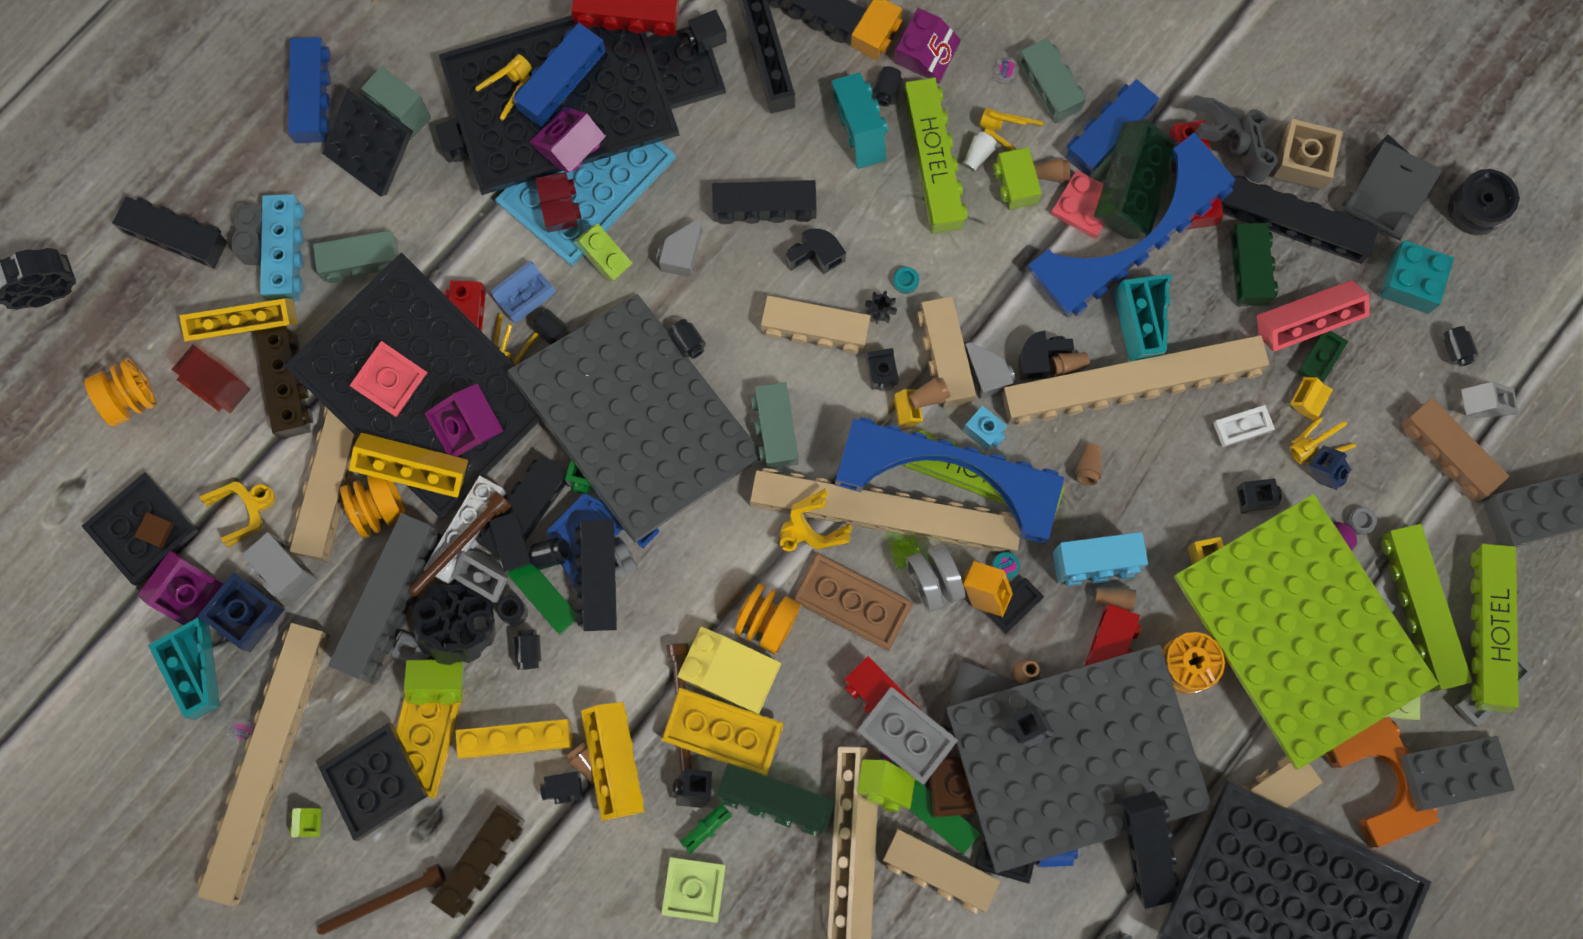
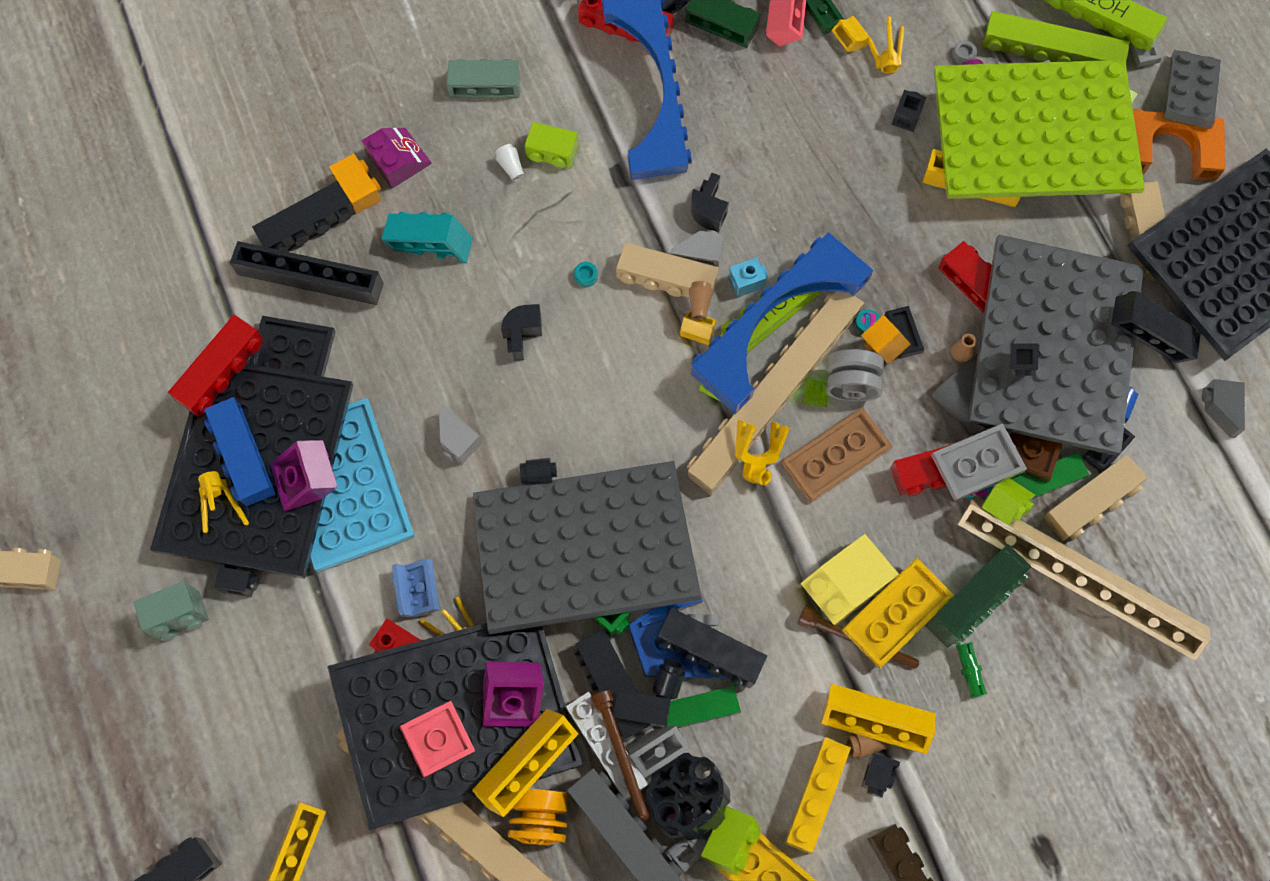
camera: 60 degrees left, 5 degrees down
dark grey brick [232,205,262,265] -> none
dark brown brick [254,326,313,439] -> none
medium azure brick [260,194,305,302] -> none
blue brick [288,37,331,143] -> none
sand green brick [313,230,399,283] -> none
black plate [322,87,413,197] -> none
black brick [497,595,528,626] -> none
black brick [512,630,542,670] -> none
black brick [532,310,572,345] -> none
dark red brick [535,172,582,233] -> none
lime brick [574,223,633,281] -> none
yellowish green plate [661,857,726,923] -> none
black brick [672,769,712,808] -> none
black brick [686,9,727,54] -> none
black brick [712,180,817,225] -> none
light orange wheel [734,582,802,655] -> none
sand green brick [751,382,799,469] -> none
tan brick [761,295,871,354] -> none
black gear [865,291,897,324] -> none
black brick [866,348,899,391] -> none
black brick [872,66,902,107] -> none
lime brick [904,77,968,234] -> none
yellow plant [980,107,1044,151] -> none
clear tile [993,57,1019,84] -> none
tan brick [1001,335,1270,426] -> none
medium nougat cone [1034,158,1070,183] -> none
medium nougat cone [1049,352,1090,377] -> none
coral plate [1051,170,1122,239] -> none
medium azure brick [1052,532,1148,587] -> none
blue brick [1065,79,1159,176] -> none
medium nougat cone [1075,444,1102,485] -> none
clear green brick [1093,119,1179,239] -> none
medium nougat cone [1095,586,1136,611] -> none
teal wedge [1112,274,1172,362] -> none
light orange wheel [1162,632,1225,694] -> none
white plate [1213,405,1275,447] -> none
dark blue brick [1308,445,1352,490] -> none

